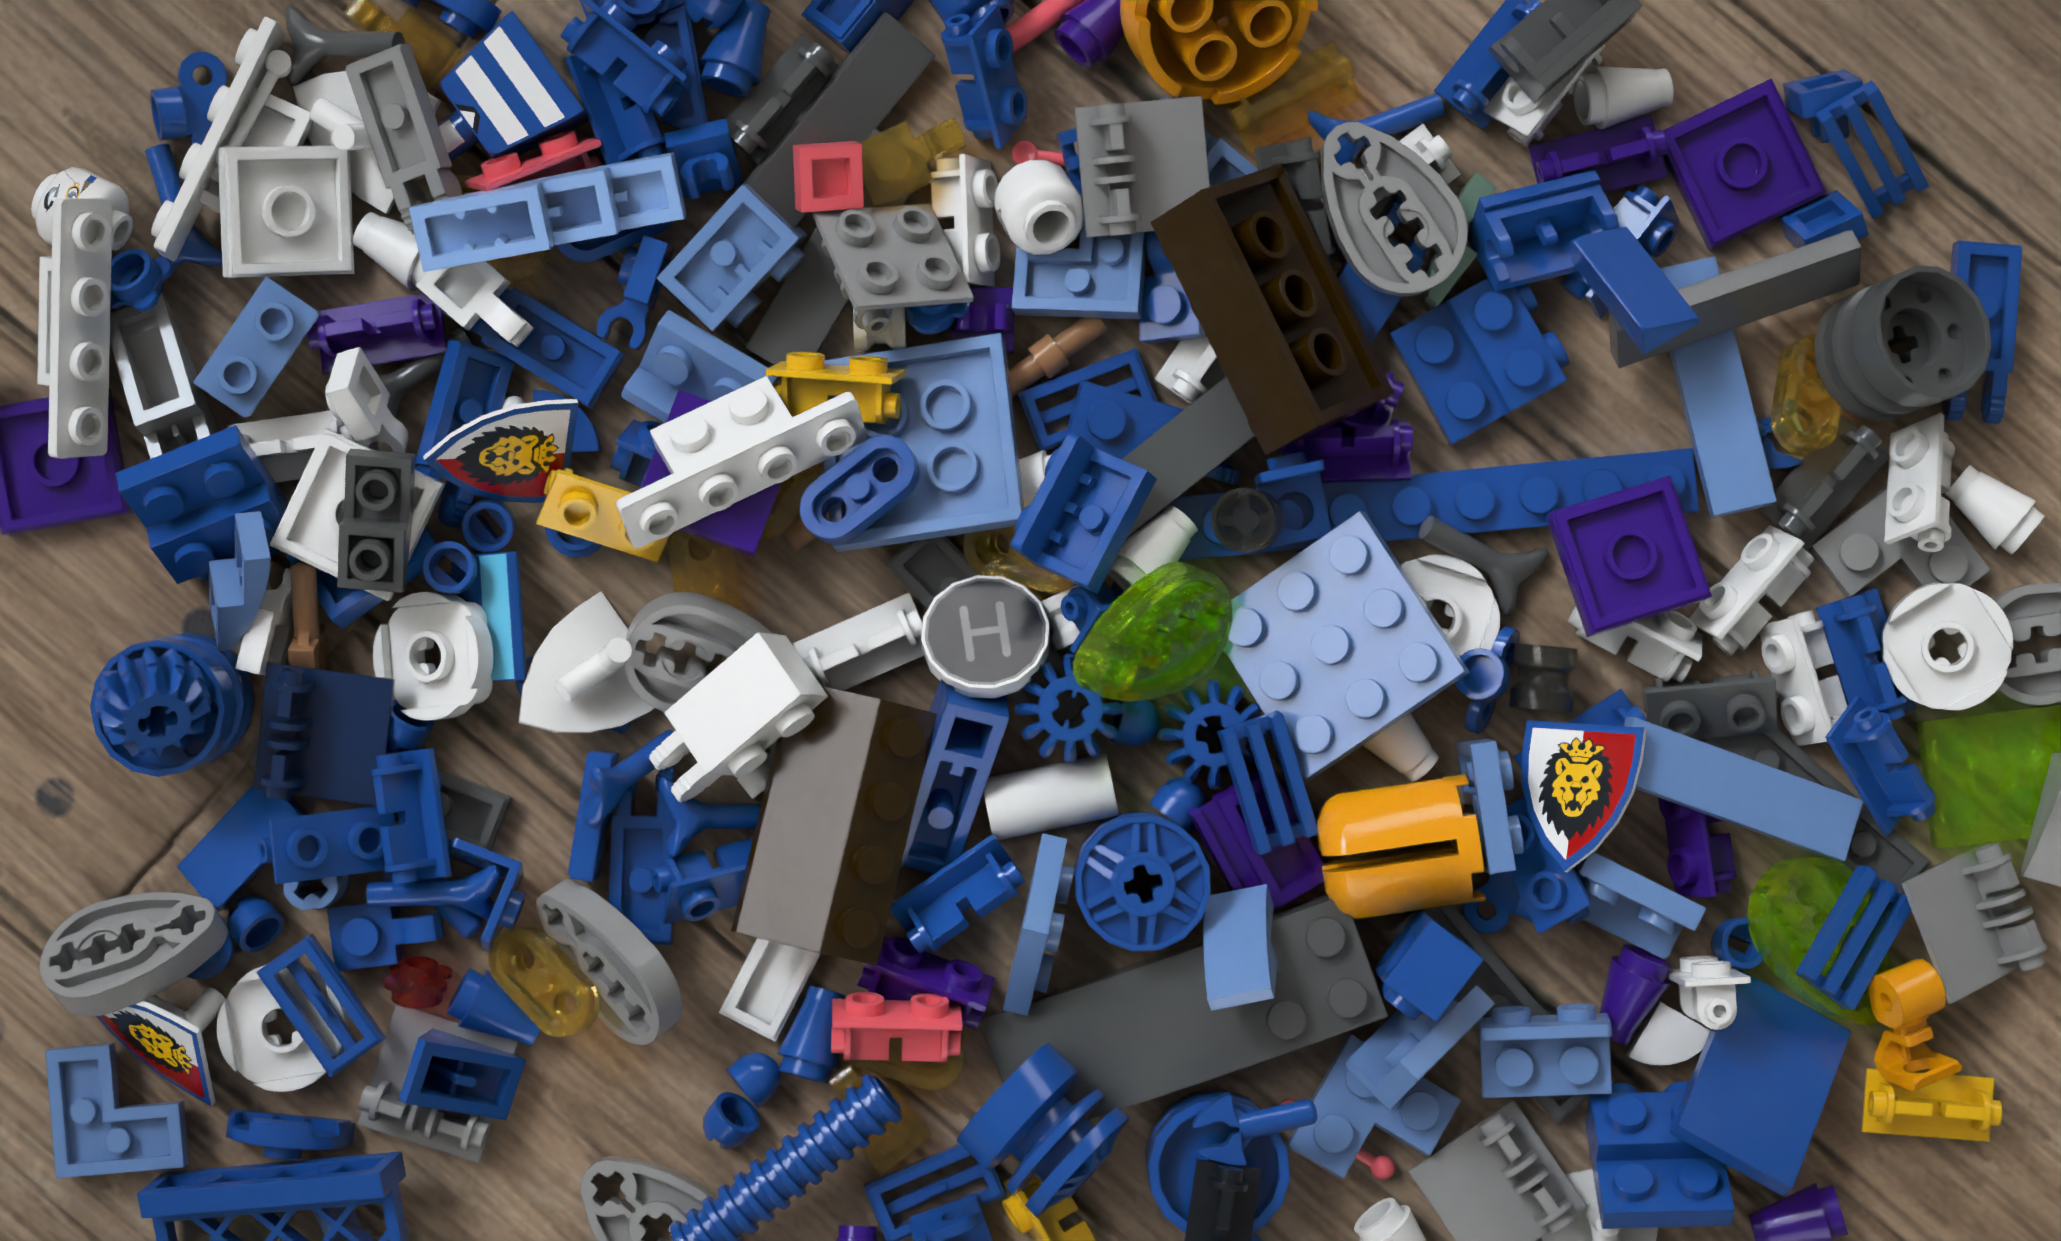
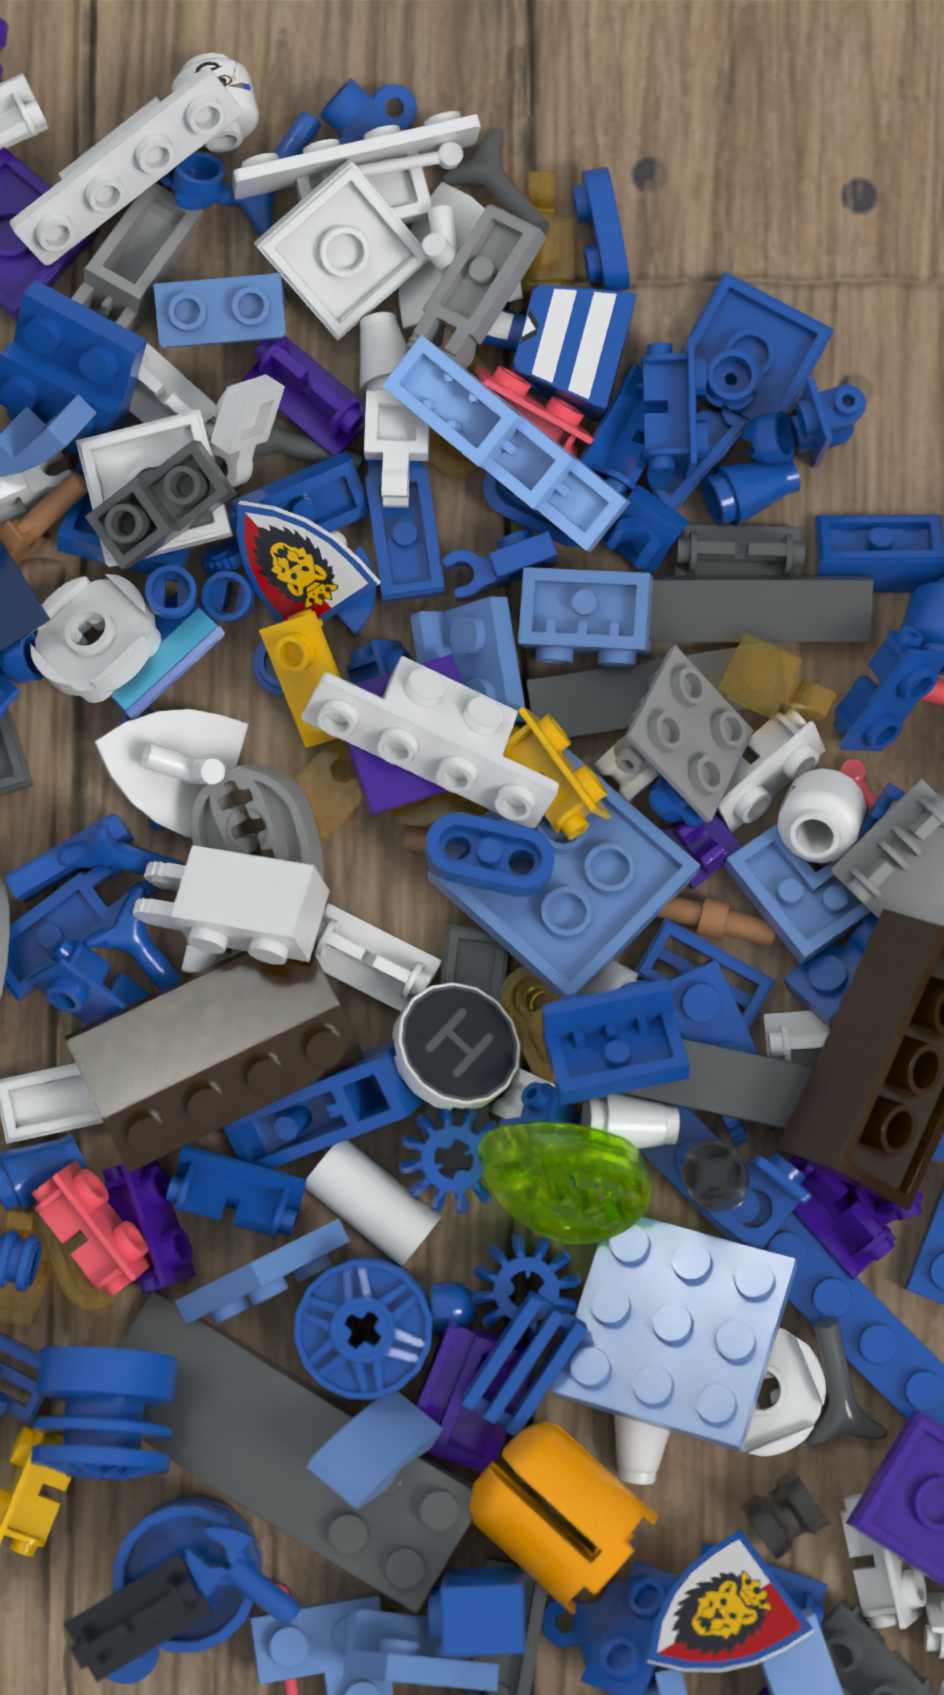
camera: 55 degrees right, 5 degrees down
coral tile [793,141,864,213] -> none
blue hinge [1110,693,1160,746] -> none
blue piece [1455,626,1520,734] -> none
medium blue plate [1455,738,1524,874] -> none

